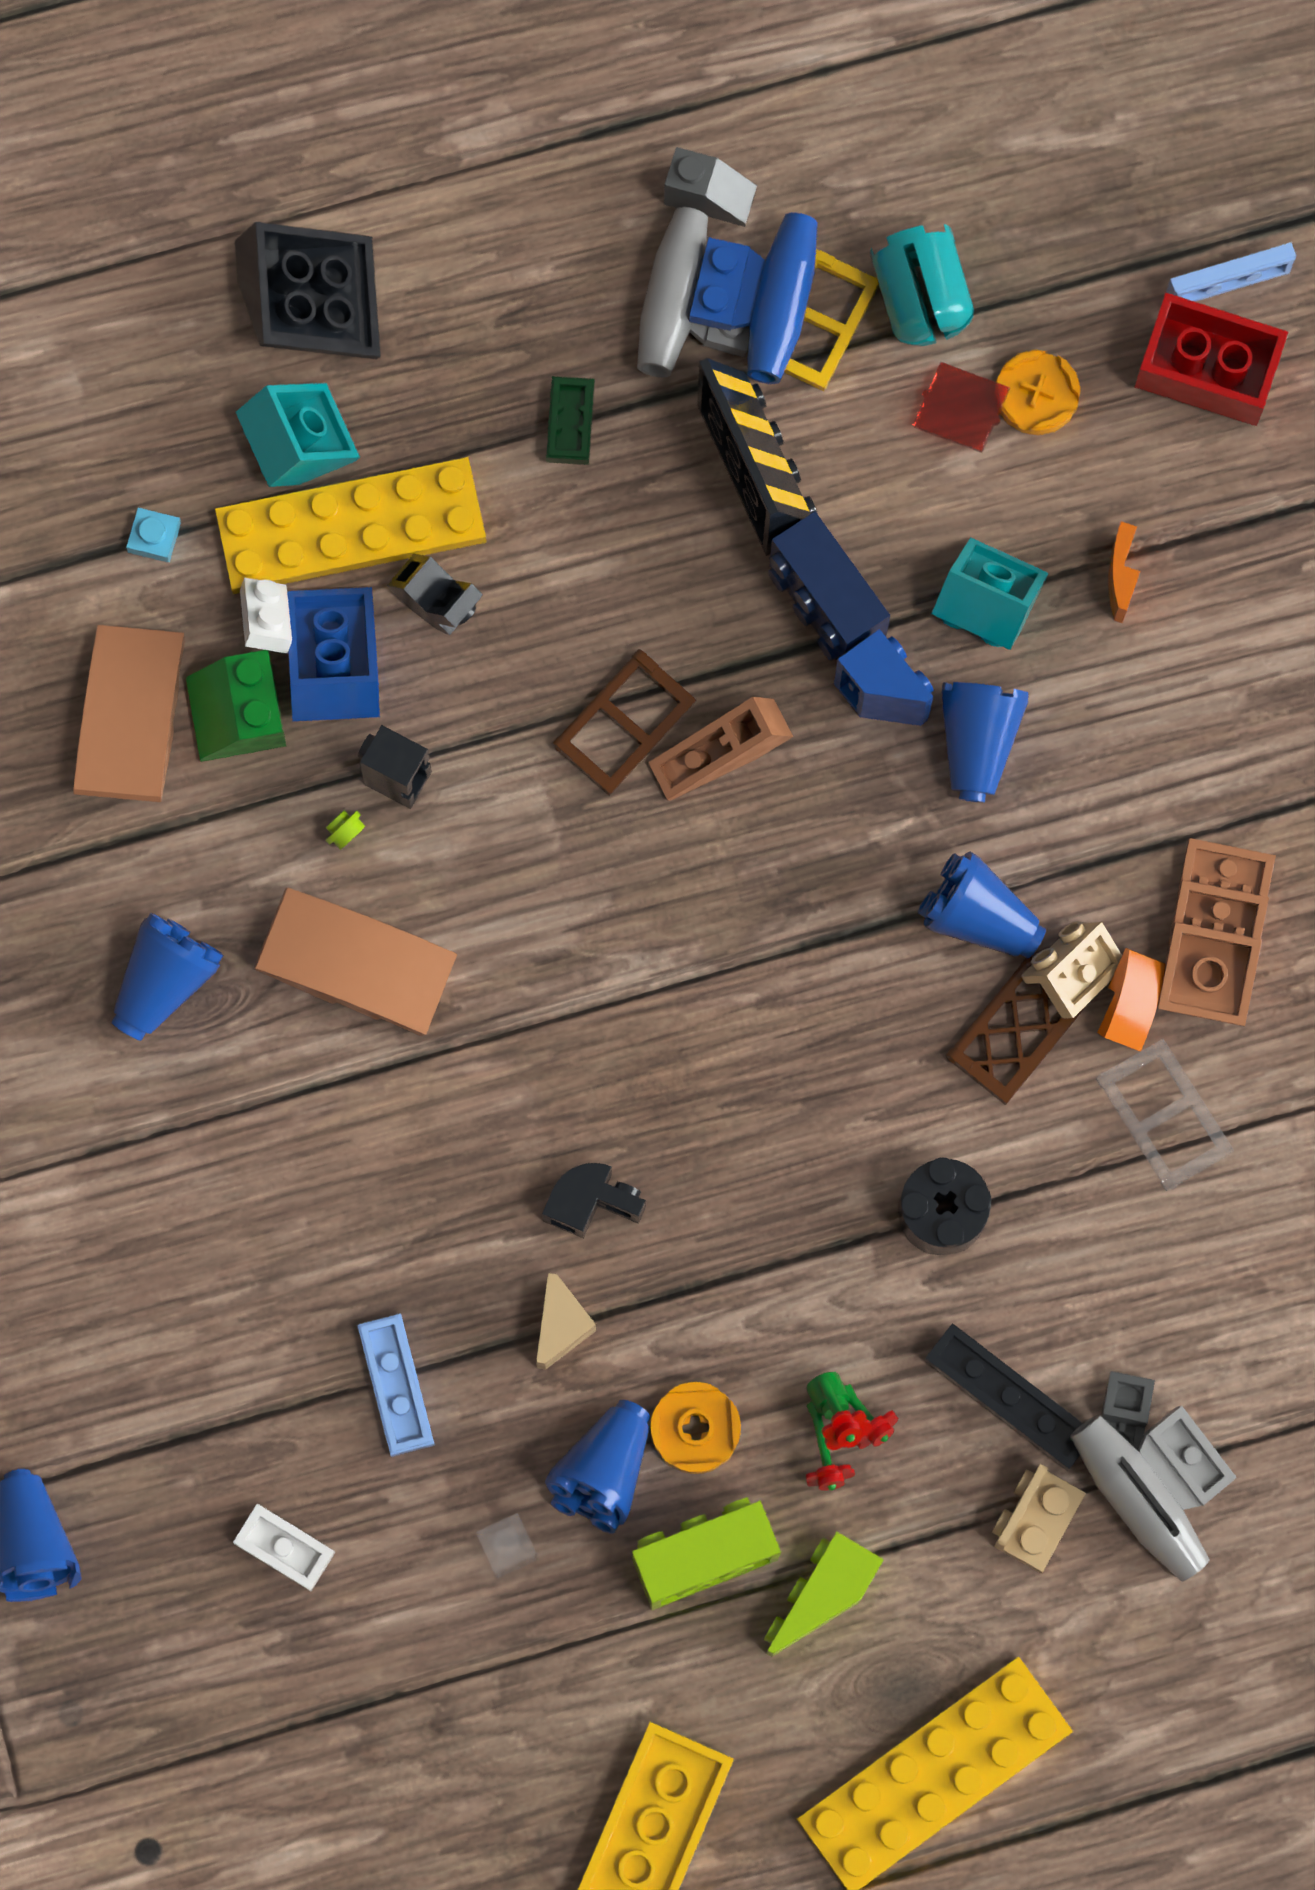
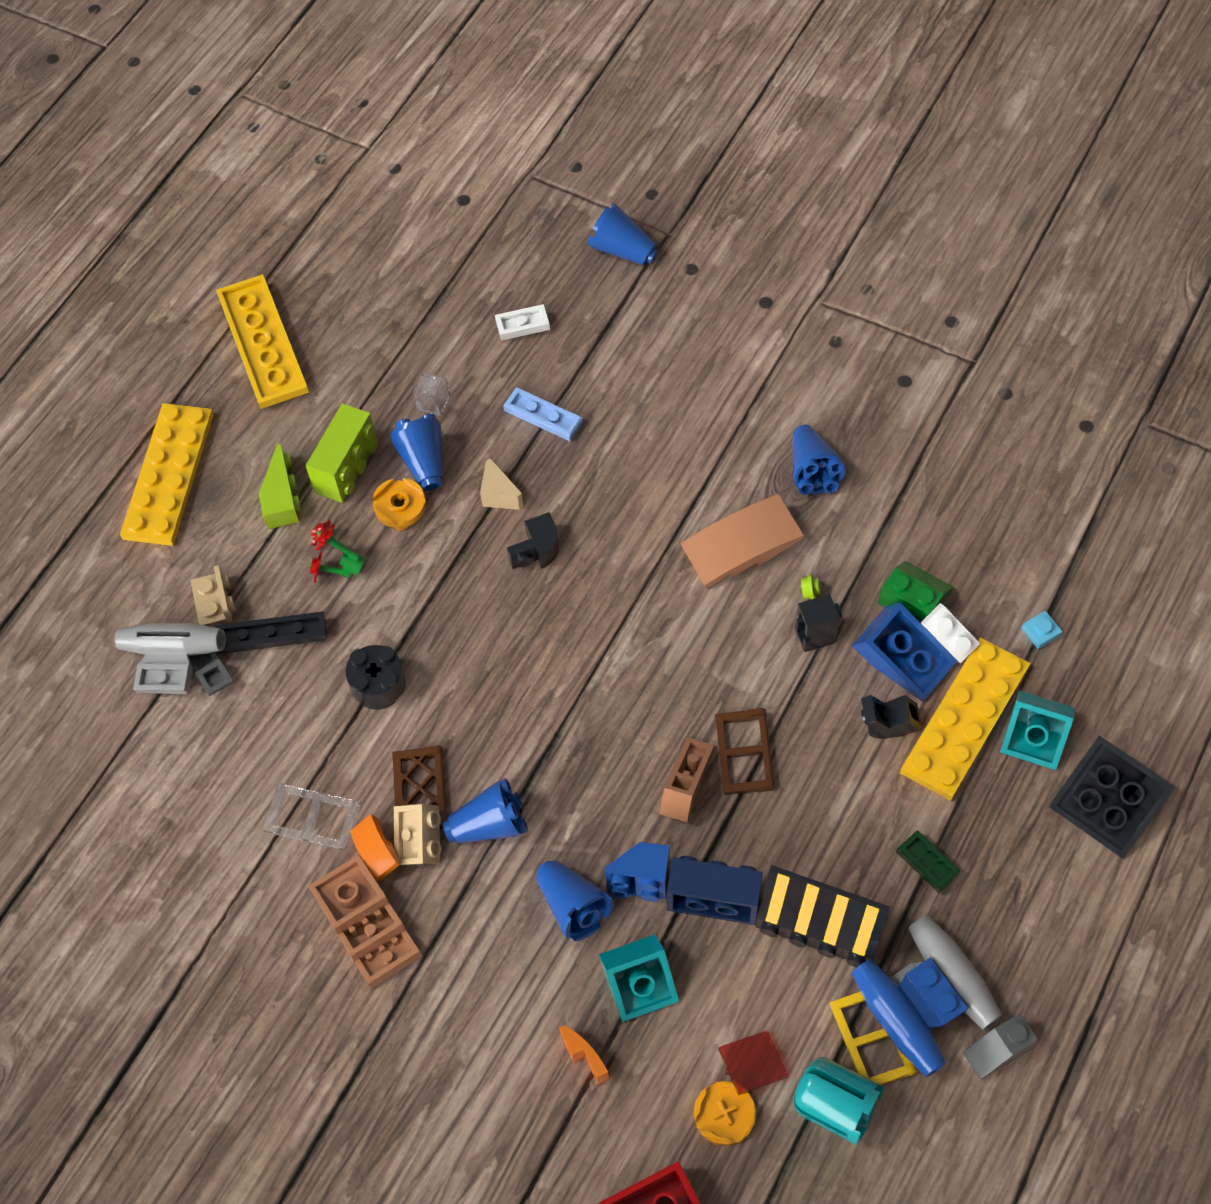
camera: 140 degrees right, 15 degrees down
nougat slope [73,625,185,802] -> none

